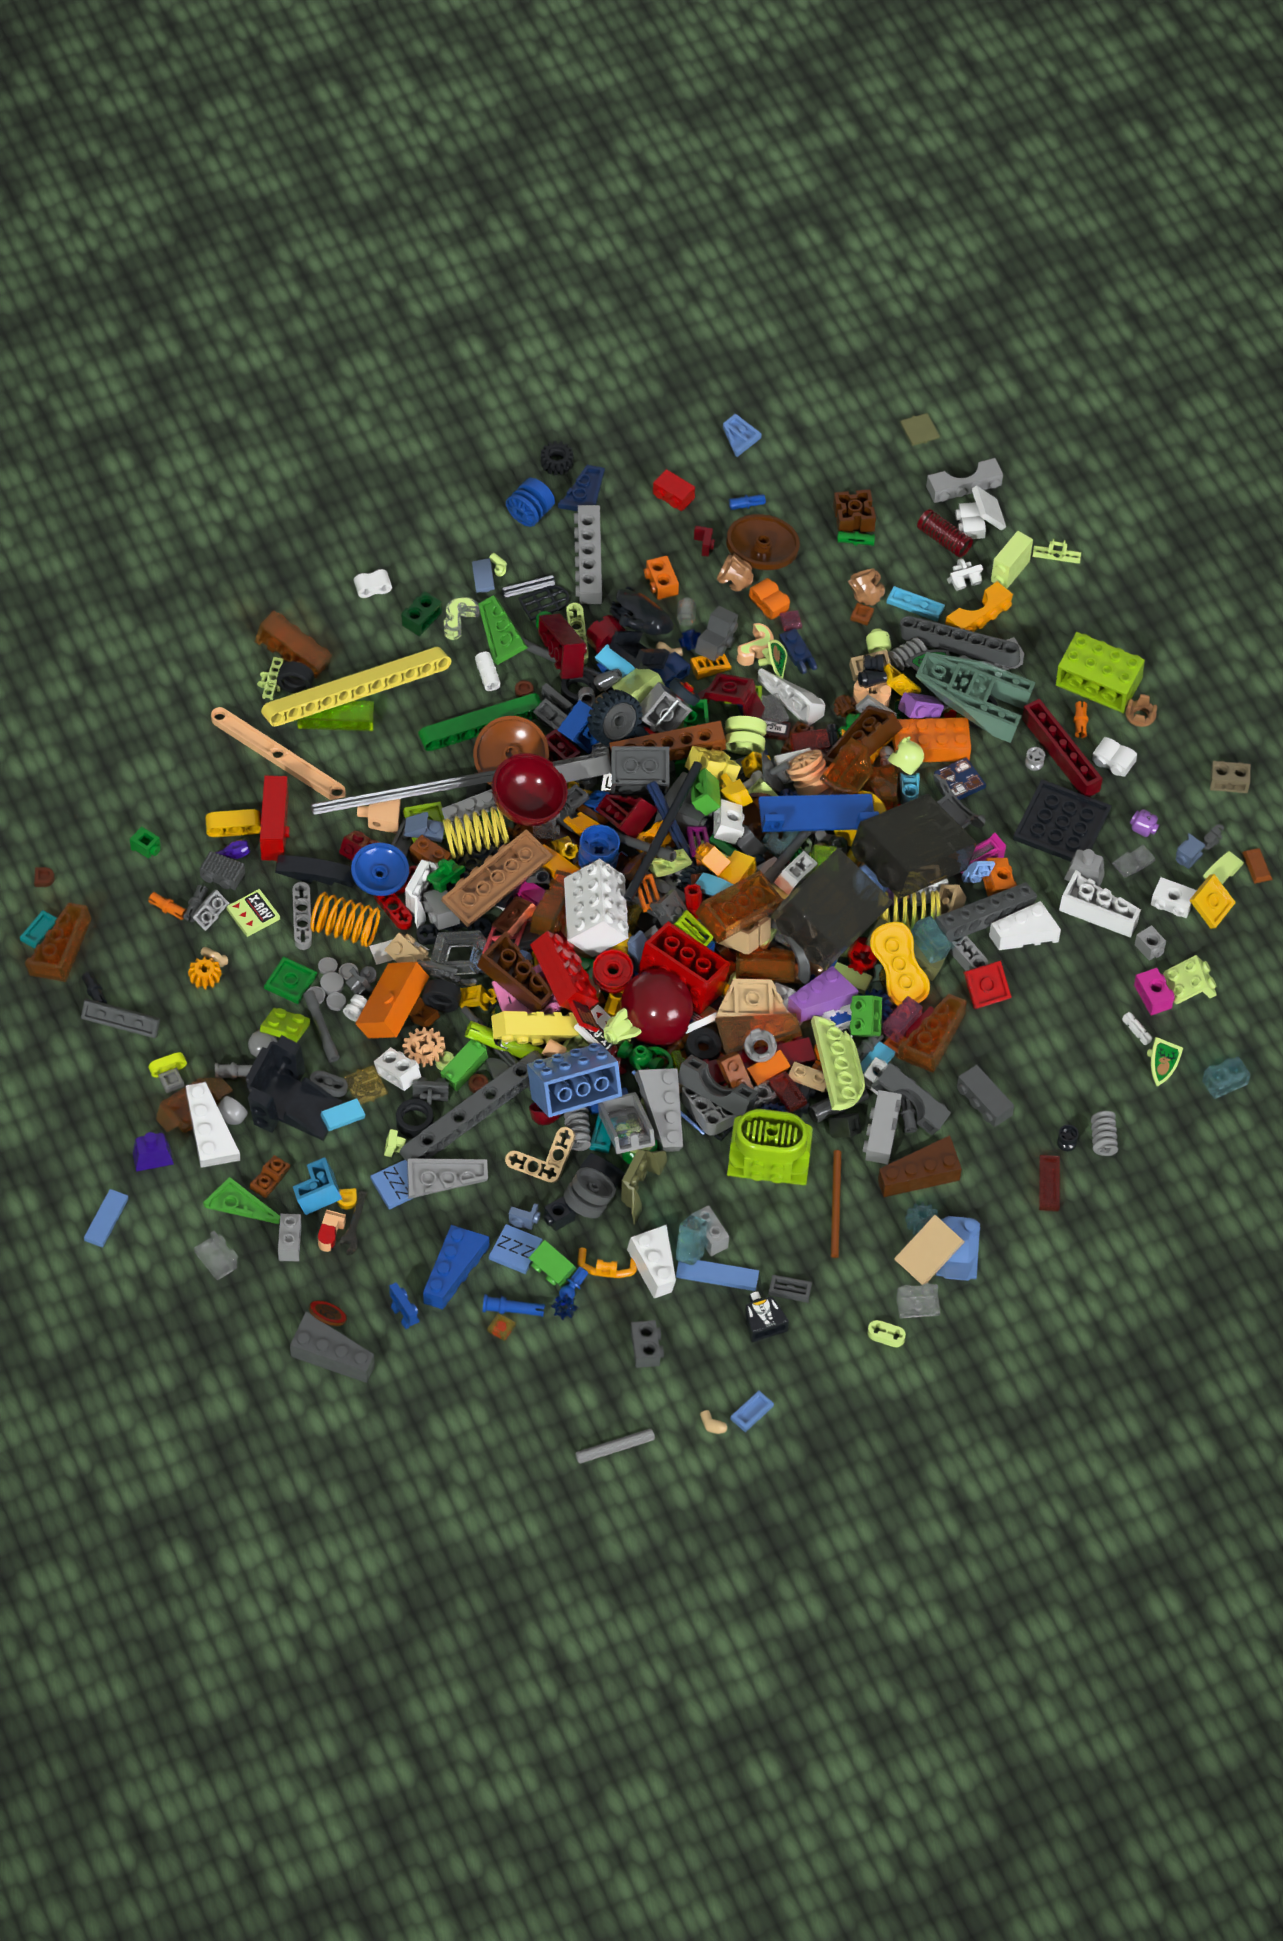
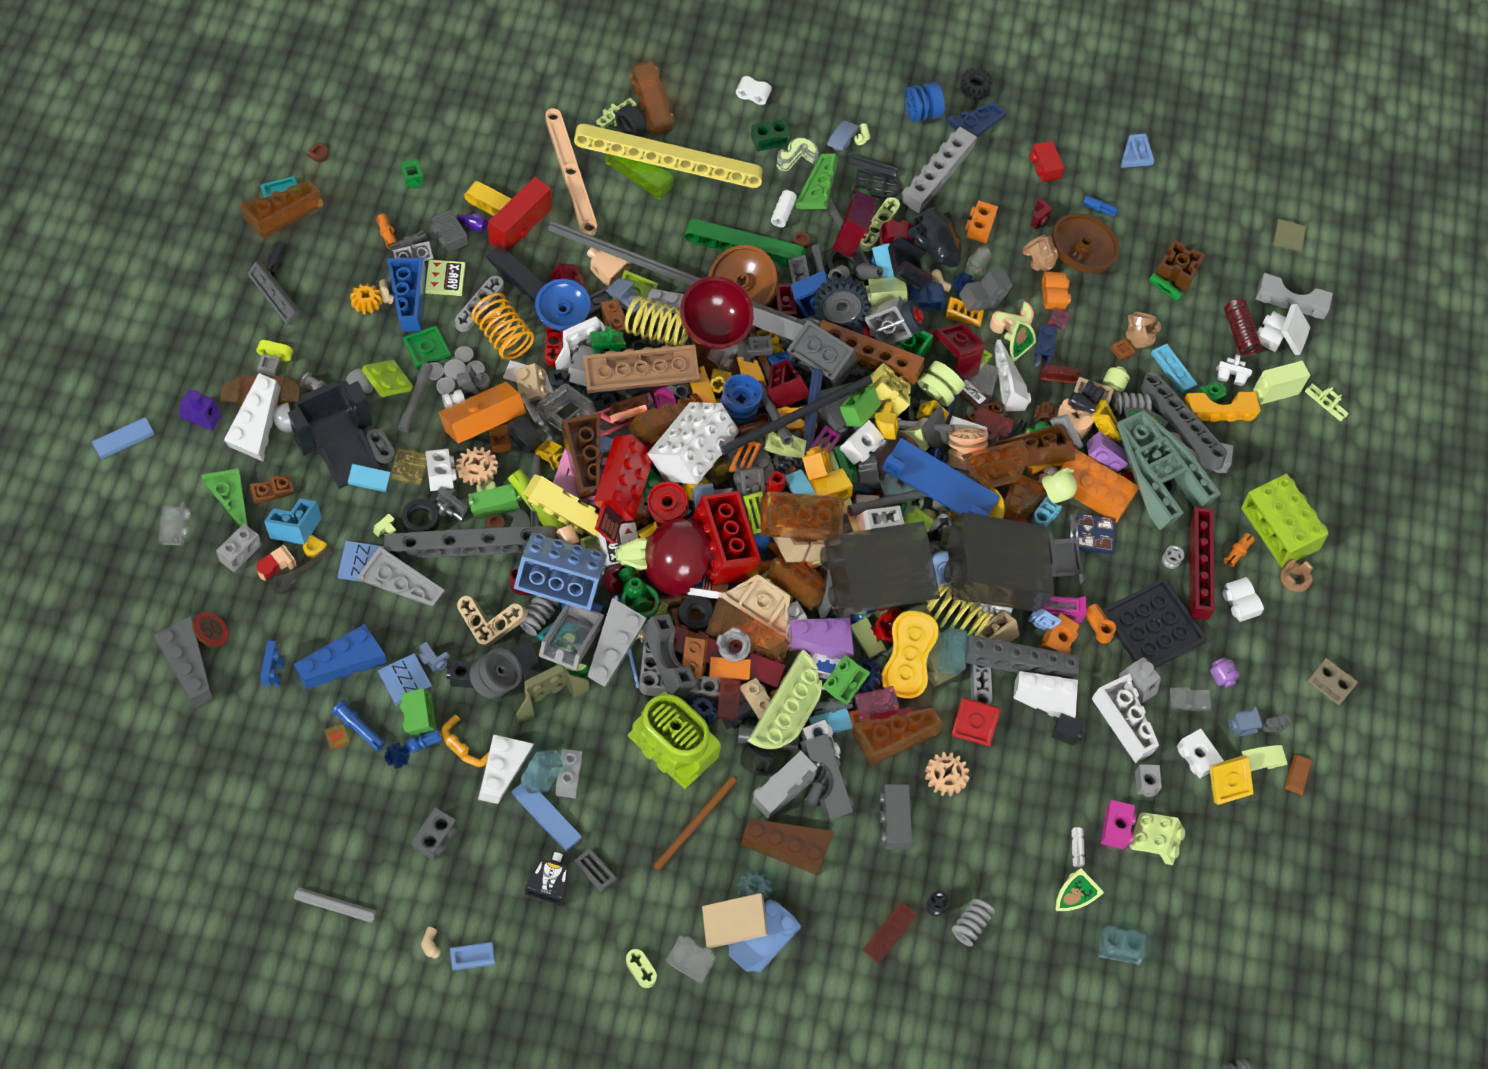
camera: 30 degrees right, 5 degrees up
none -> blue wedge [387,258,427,332]
none -> light nougat gear [925,752,969,796]
none -> clear red tile [1040,364,1080,383]
none -> black brick [1052,713,1085,746]
none -> orange piece [1085,604,1116,644]
none -> green brick [1197,381,1227,404]

